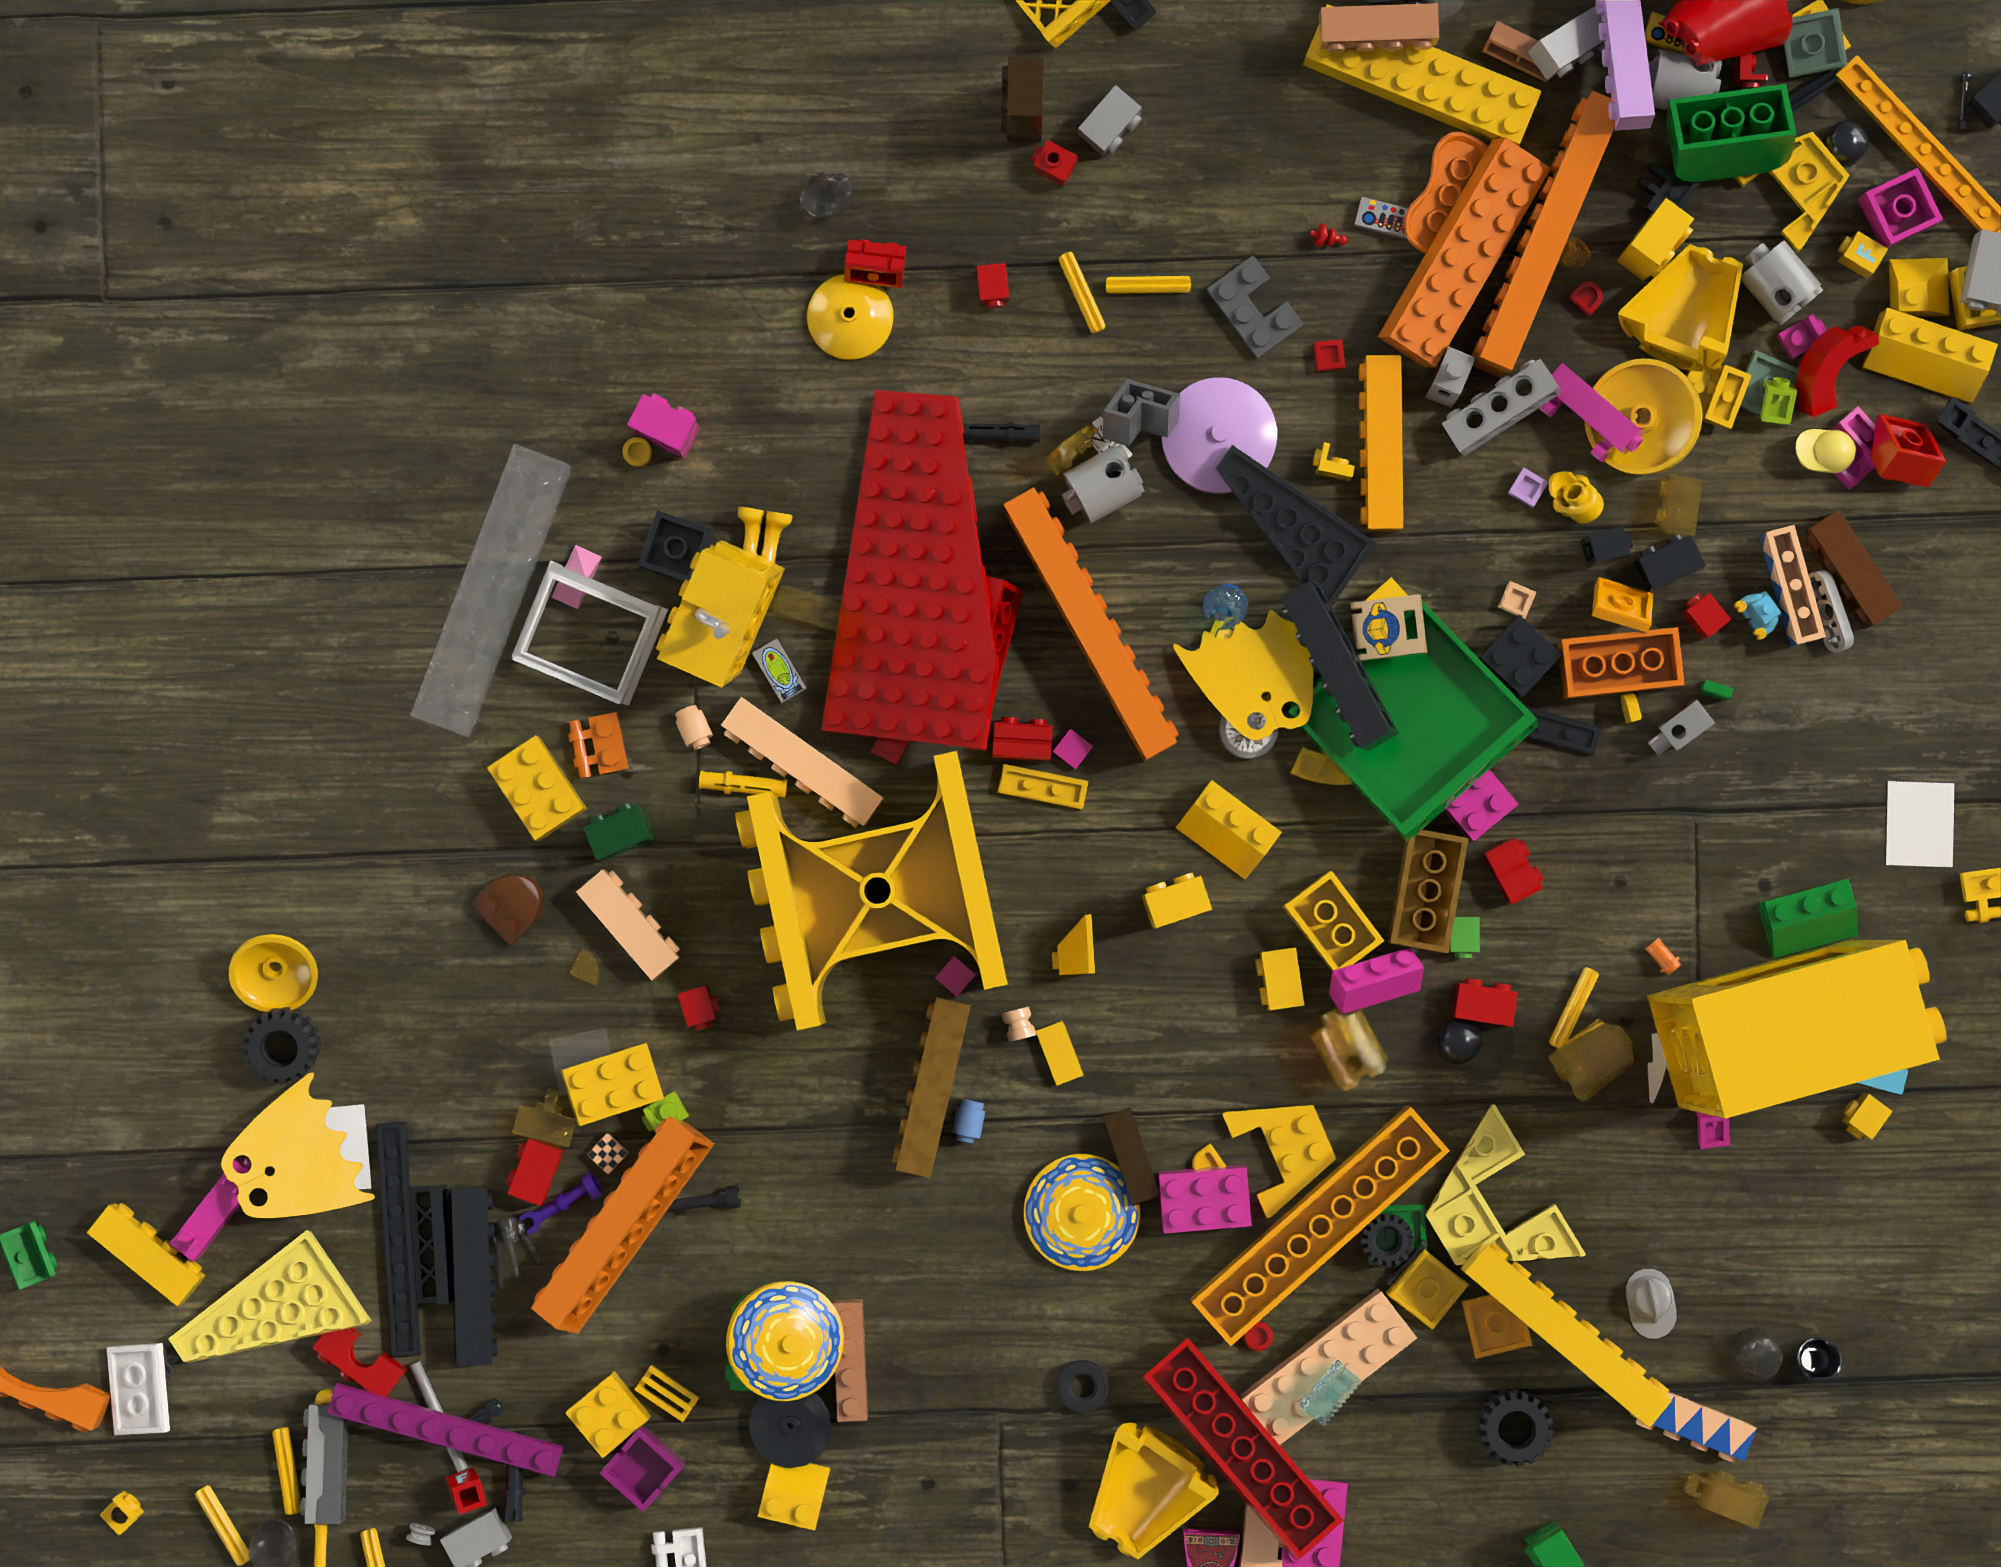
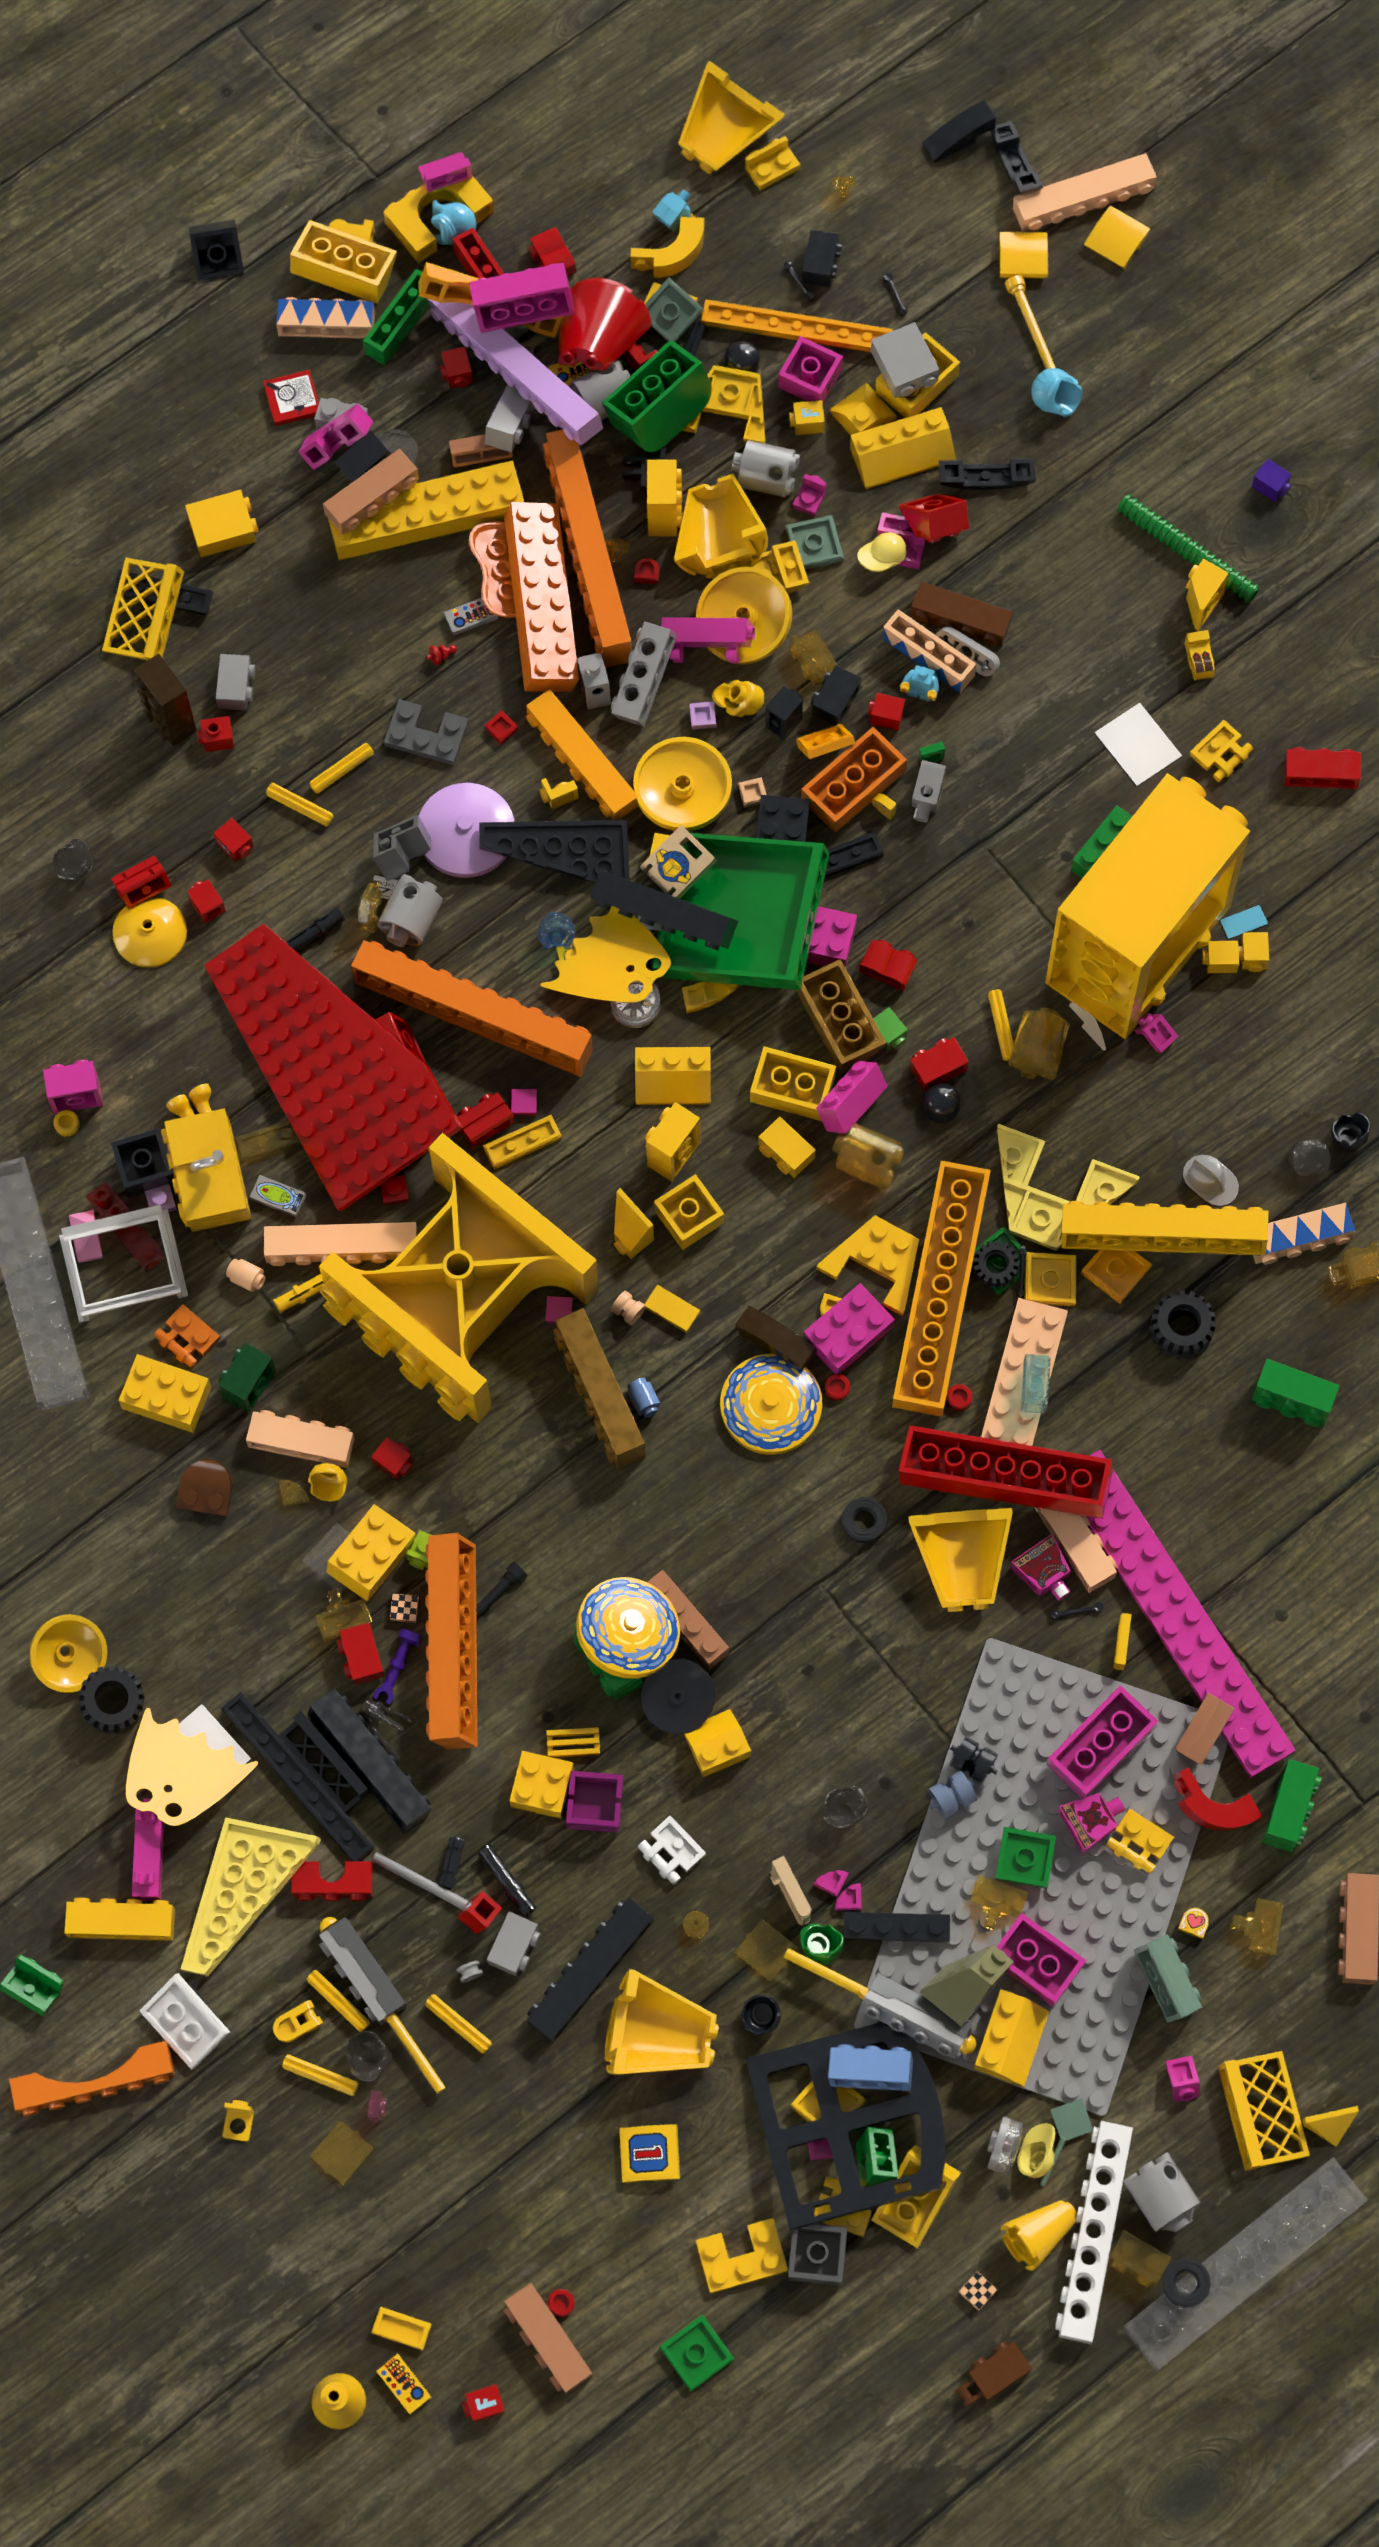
camera: 35 degrees left, 15 degrees down
magenta plate [327,1383,564,1477] -> none
orange pin [1645,938,1681,975] -> none
lime bracket [1760,377,1797,425] -> none
red arch [1794,326,1879,418] -> none
none -> clear red slope [86,1182,166,1272]
none -> lavender plate [145,1184,177,1212]
none -> red brick [187,879,226,923]
none -> yellow plate [273,2000,323,2042]
none -> yellow hair [308,1463,347,1502]
none -> yellow dish [633,737,732,831]
none -> yellow brick [654,1174,724,1250]
none -> red tile [825,1374,850,1401]
none -> yellow brick [1202,941,1239,973]

